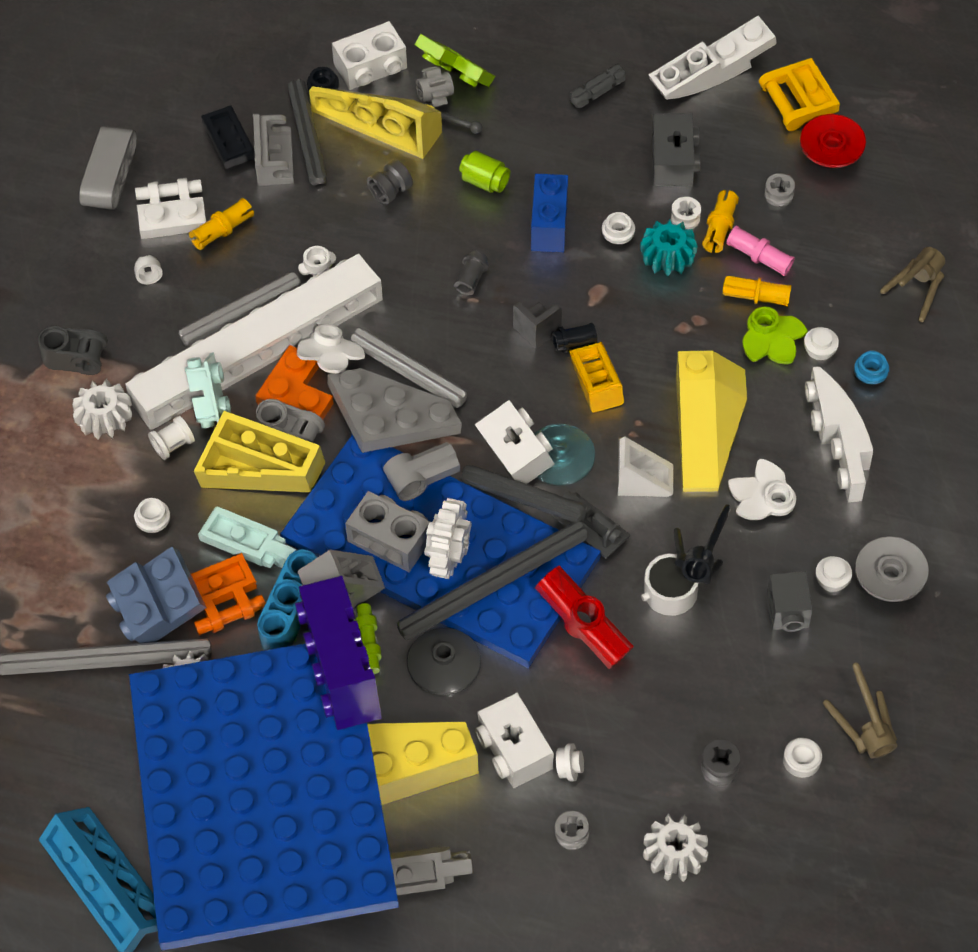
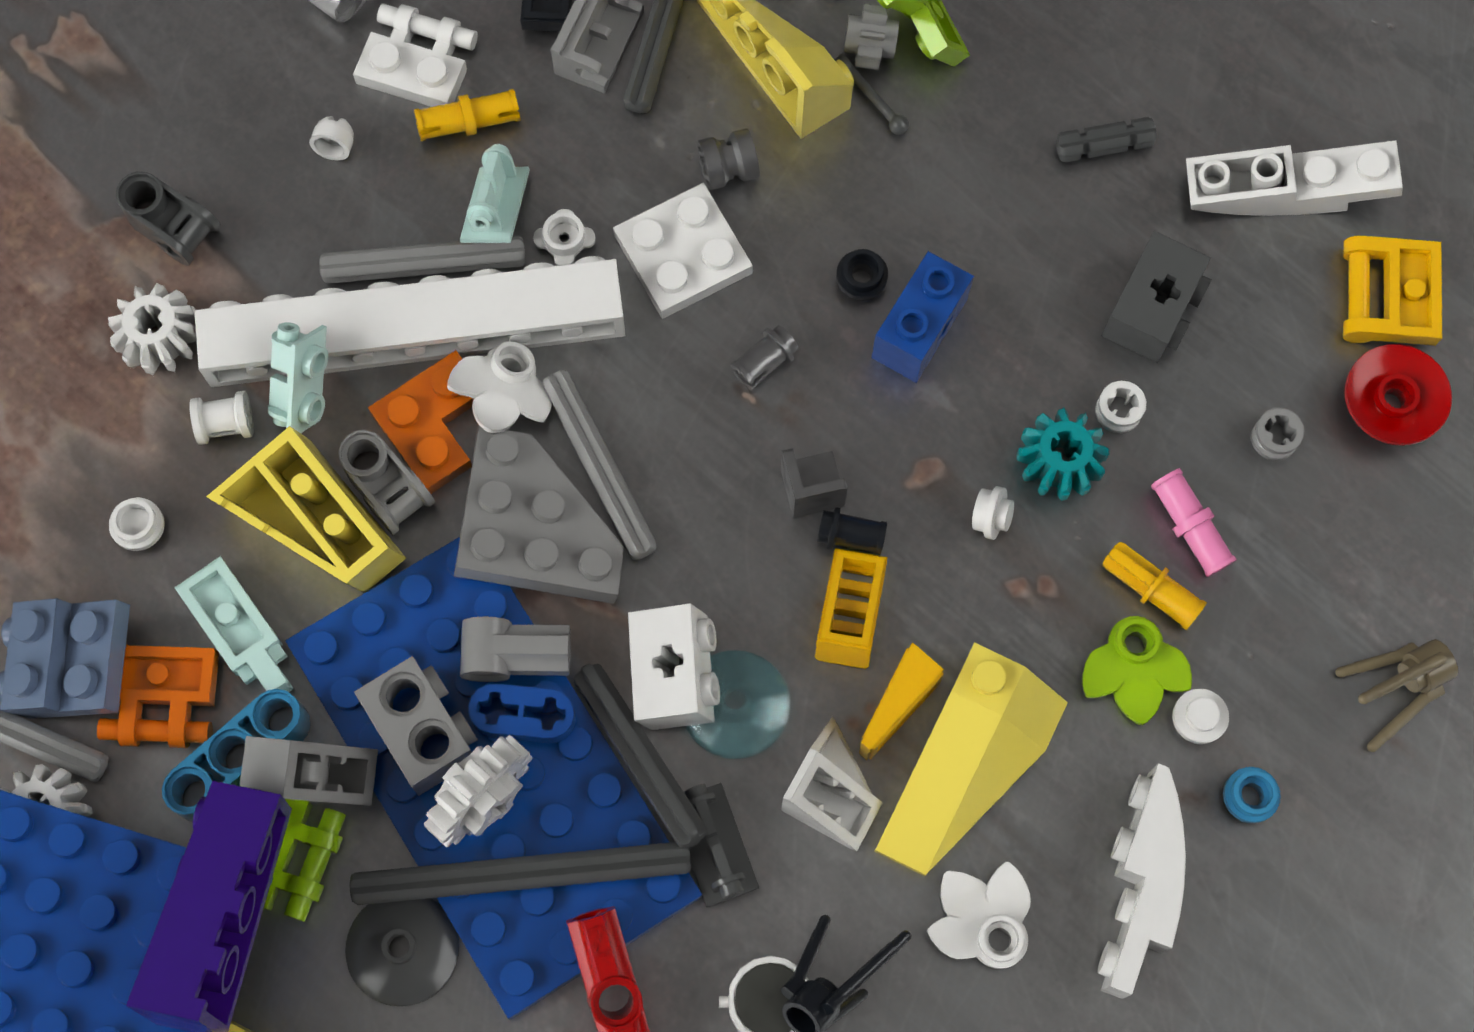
camera: 25 degrees right, 15 degrees up
lime brick [459,150,511,193] -> none
white plate [602,212,635,244] -> none
yellow pin [702,190,739,253] -> none
none -> light aqua hinge [460,144,530,243]
none -> blue beam [468,684,576,744]
none -> white plate [613,182,753,319]
none -> black plate [836,249,888,300]
none -> yellow slope [859,643,944,760]
none -> white plate [972,486,1014,540]

